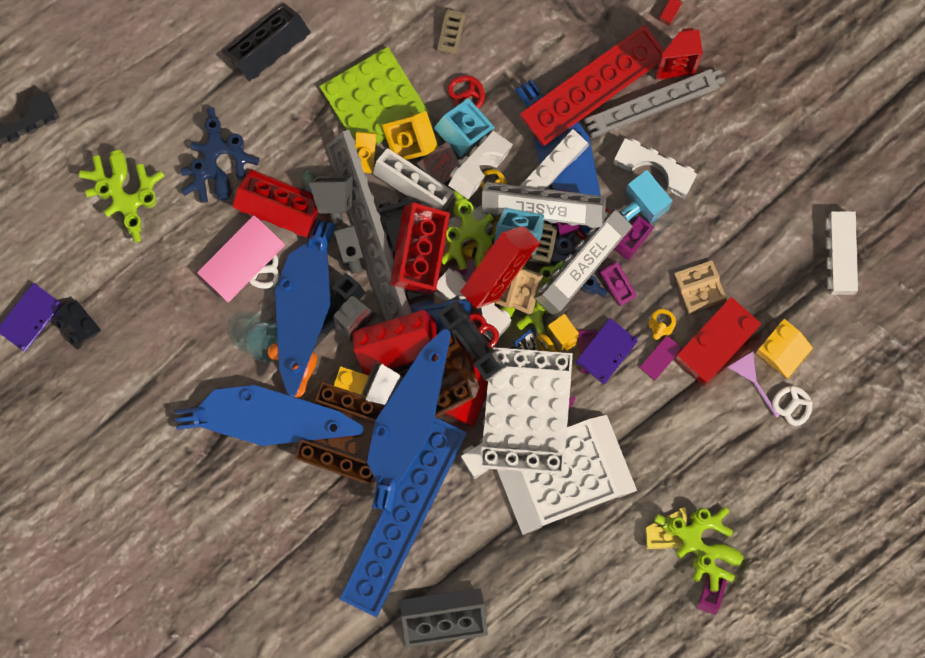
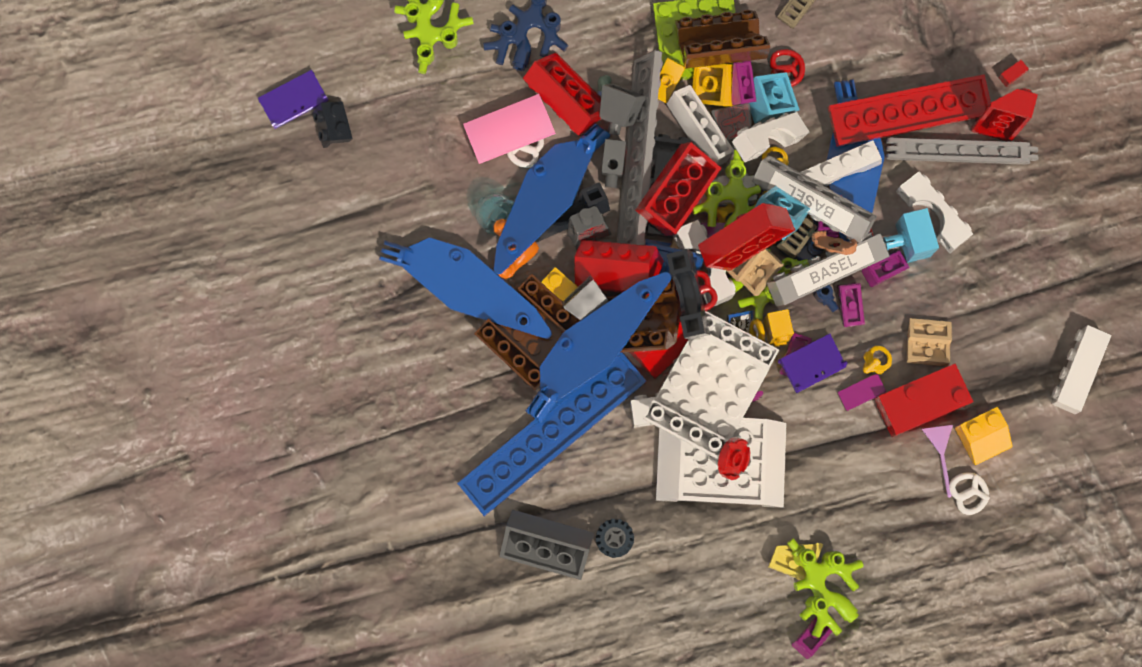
camera: 30 degrees right, 0 degrees up
none -> black wheel [596,519,634,558]
none -> reddish brown slope [675,9,770,69]
none -> red tile [718,437,751,480]
none -> magenta slope [732,61,757,105]
none -> nougat piece [812,230,857,255]

